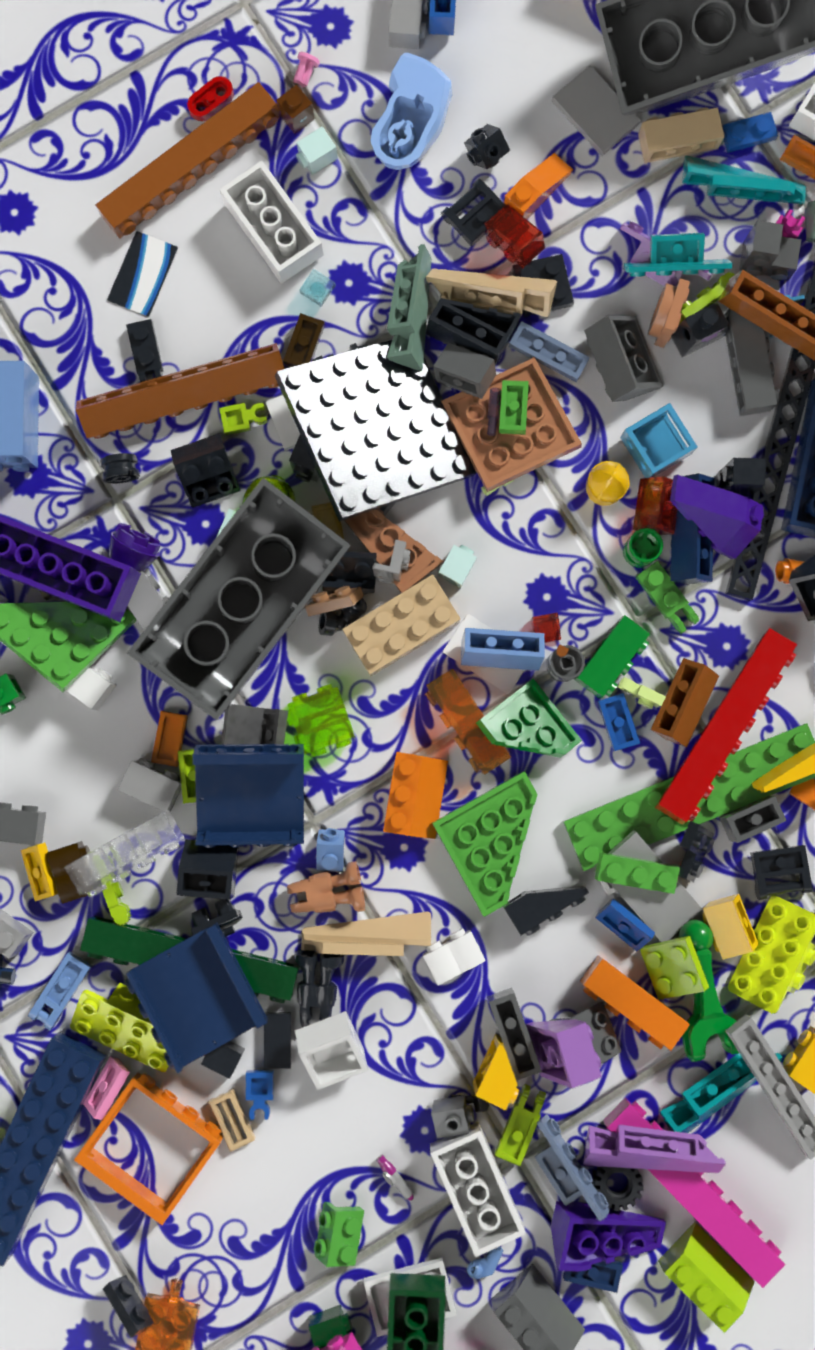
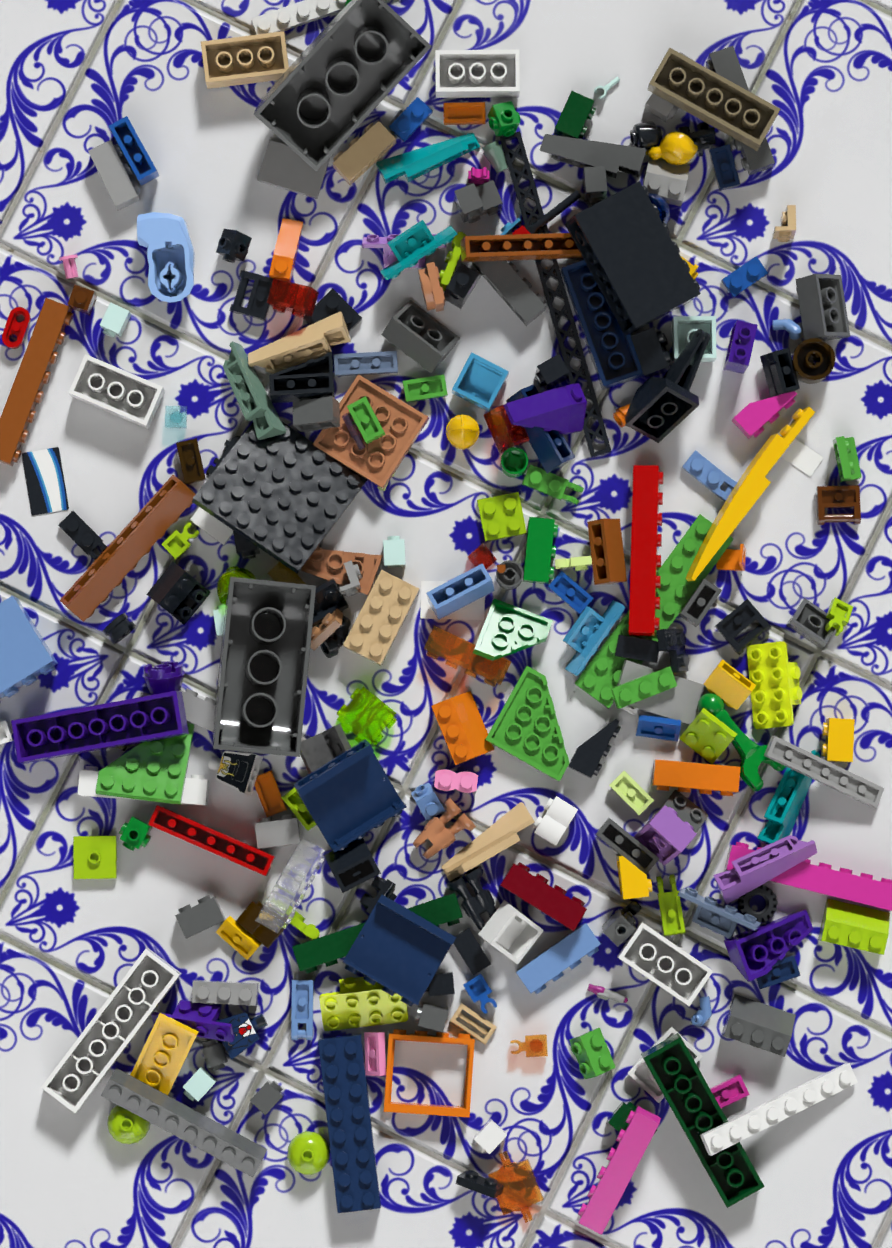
camera: 30 degrees left, 0 degrees up
none -> red brick [148,805,276,876]
none -> torso [209,751,263,796]
none -> bright green plate [403,374,448,403]
none -> dark grey brick [415,1003,449,1032]
none -> bright pink brick [434,769,478,793]
none -> white brick [474,1119,507,1154]
none -> lime plate [477,492,527,542]
none -> dark red brick [500,862,587,931]
none -> clear orange plate [510,1034,548,1057]
none -> medium blue brick [516,923,601,994]
none -> dark azure bracket [563,600,626,676]
none -> yellowish green plate [609,771,654,815]
none -> black tile [615,635,659,663]

